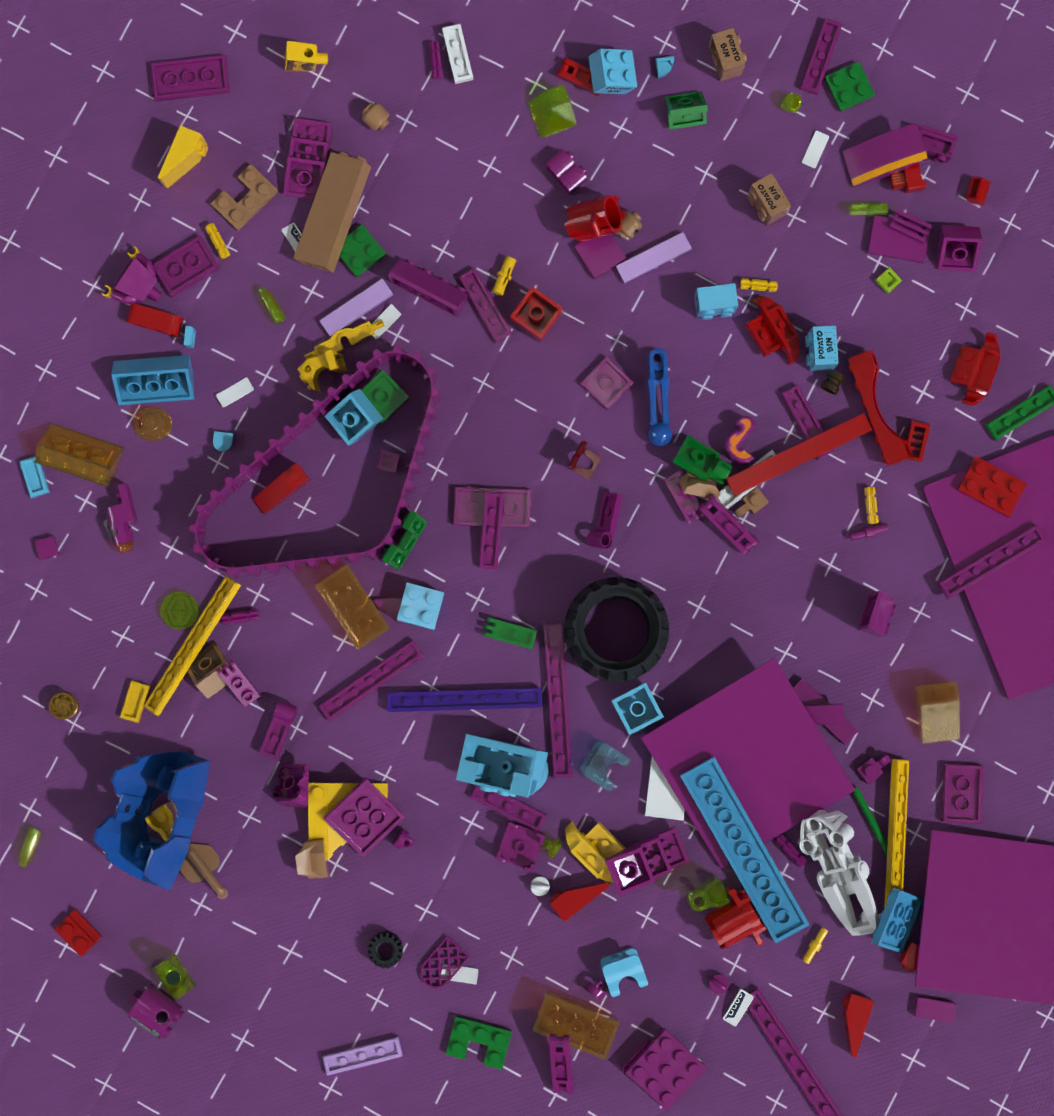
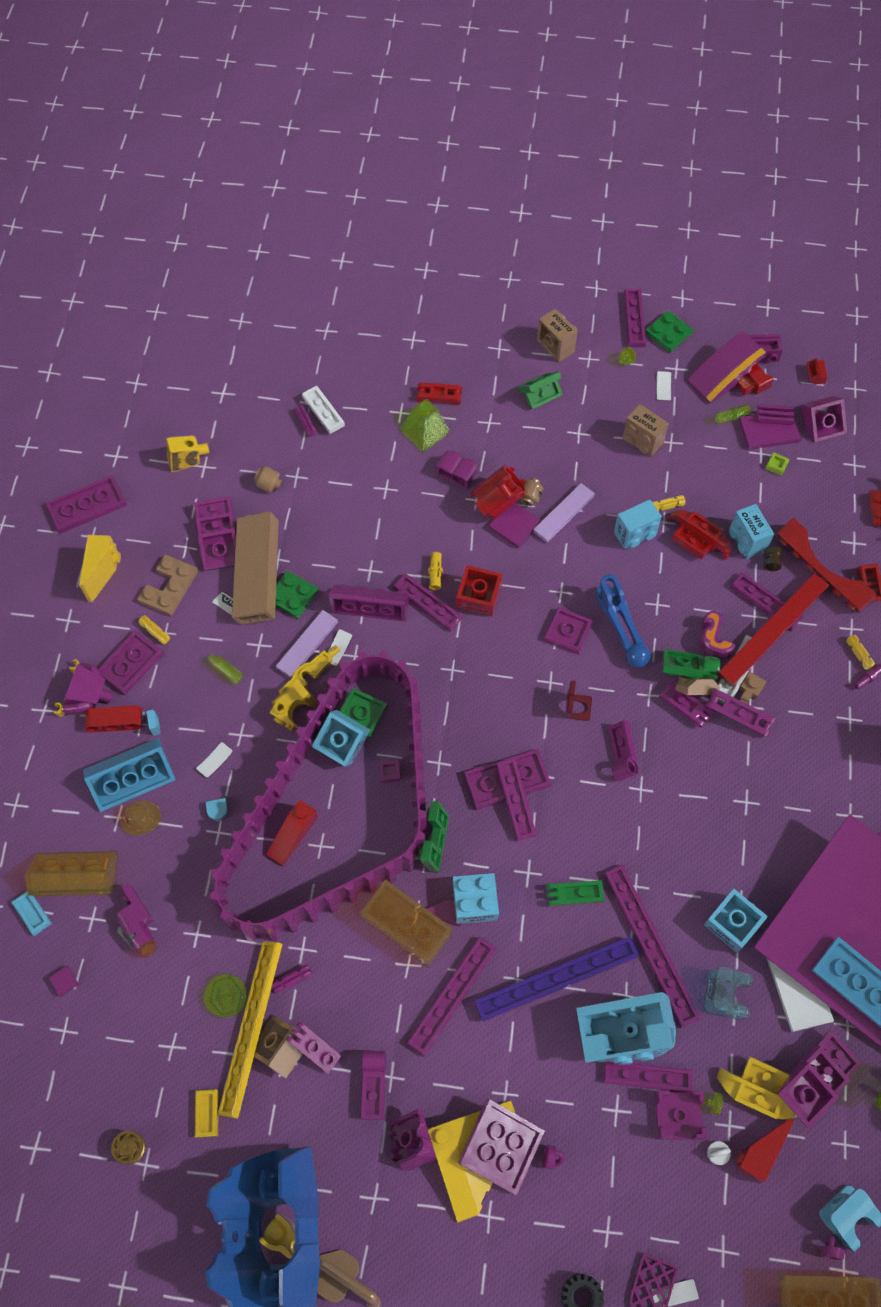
camera: 20 degrees left, 20 degrees down
medium nougat slope [295,838,329,879] -> none
black tyre [564,577,669,682] -> none
medium azure brick [588,49,637,94] -> none
medium azure tile [655,56,674,78] -> none

